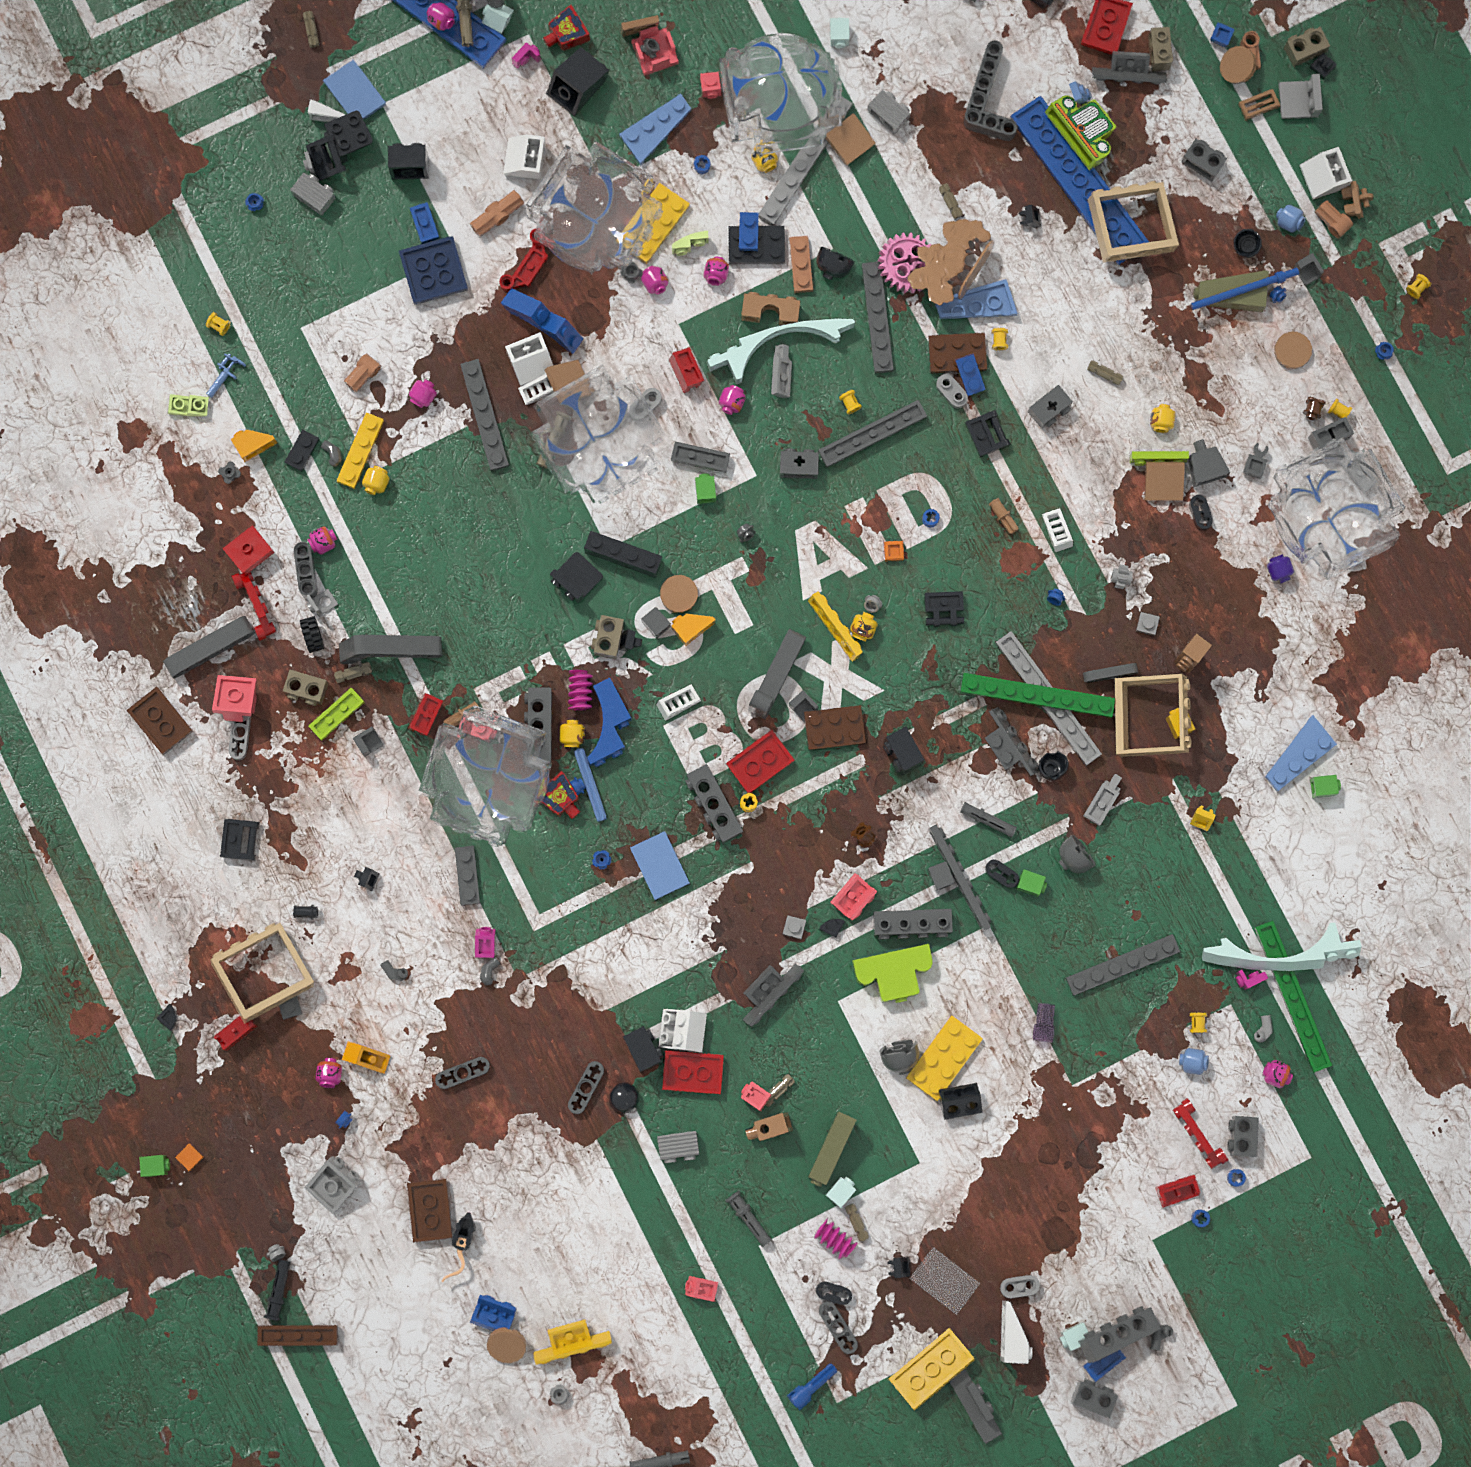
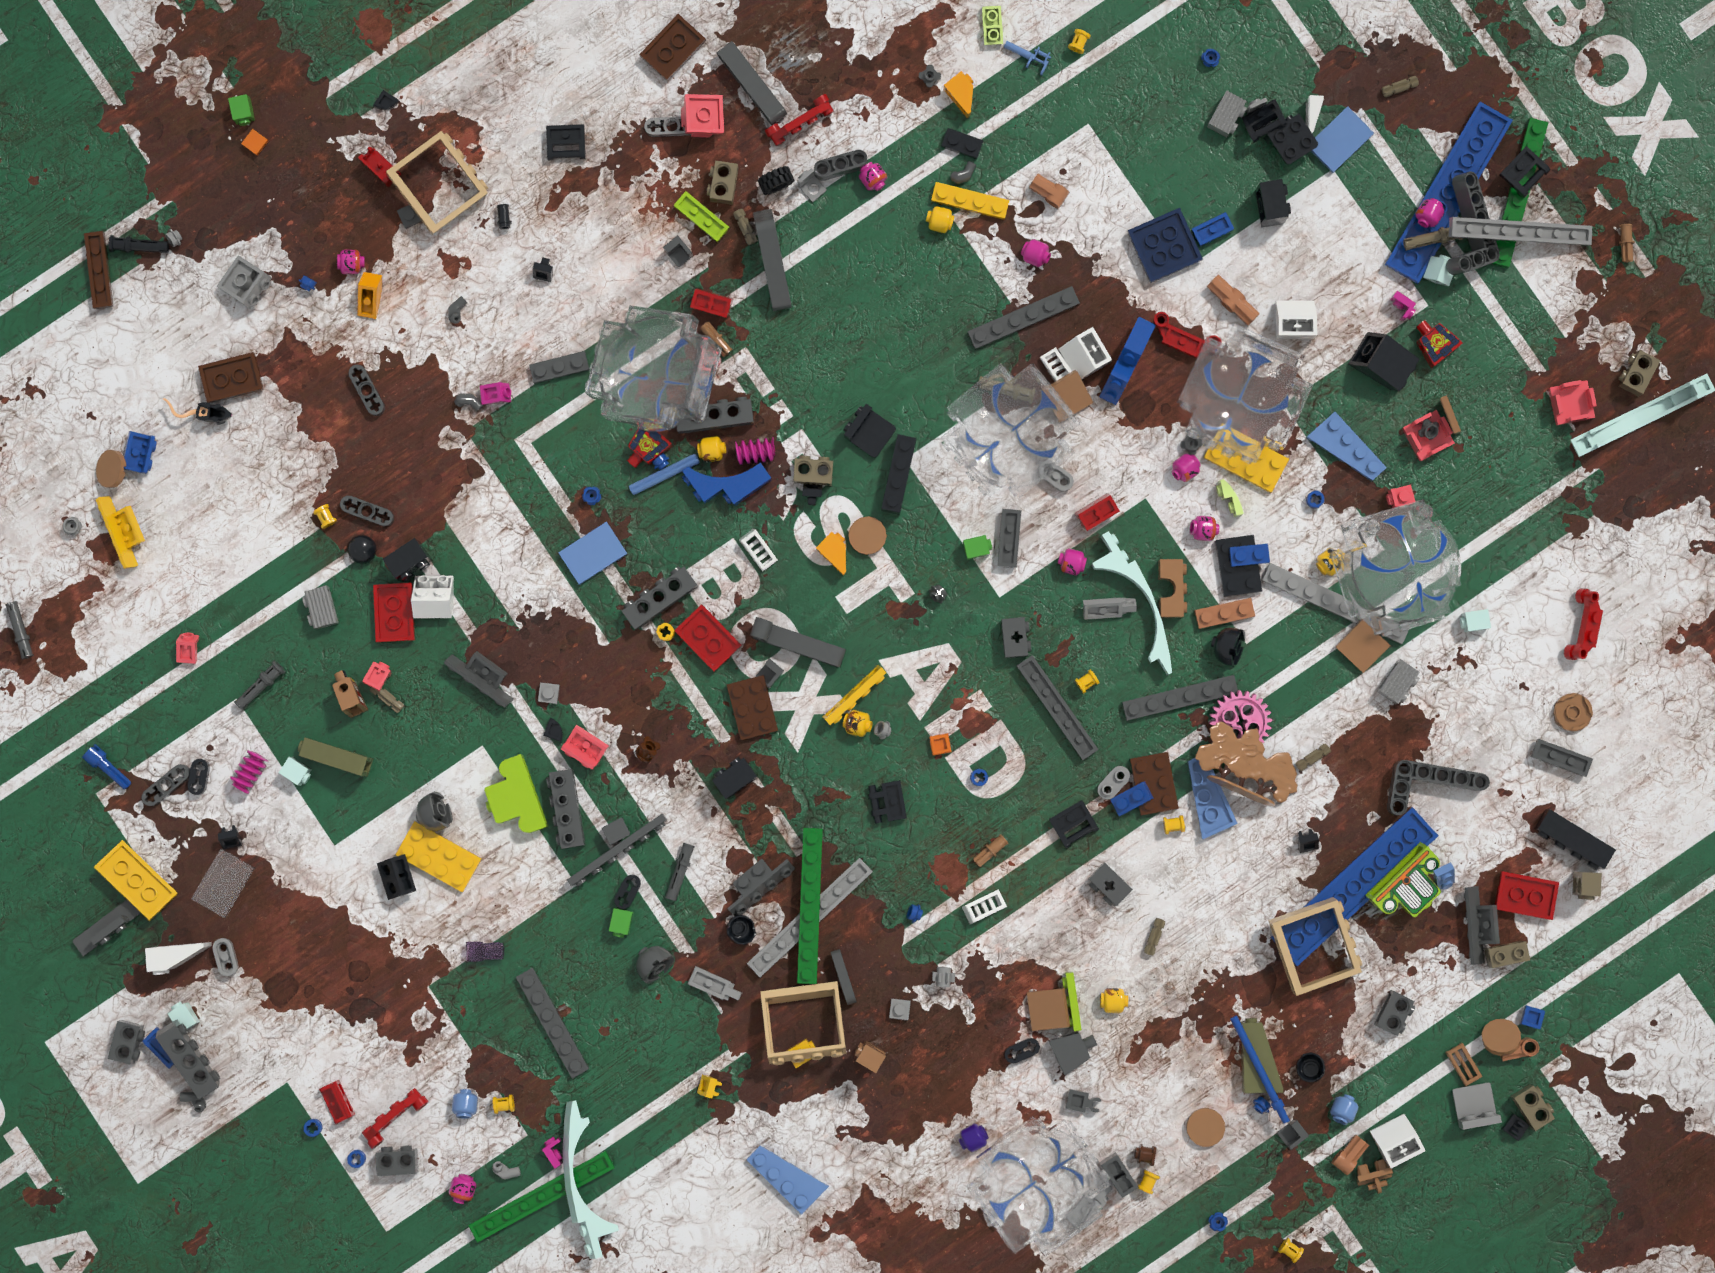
camera: 90 degrees right, 5 degrees up
red plate [222,525,275,576] -> none
dark grey panel [641,607,671,639] -> none
dark tan axle [845,1204,869,1242] -> none
bright green brick [1310,775,1341,798] -> none
none -> yellow bush [313,504,337,529]

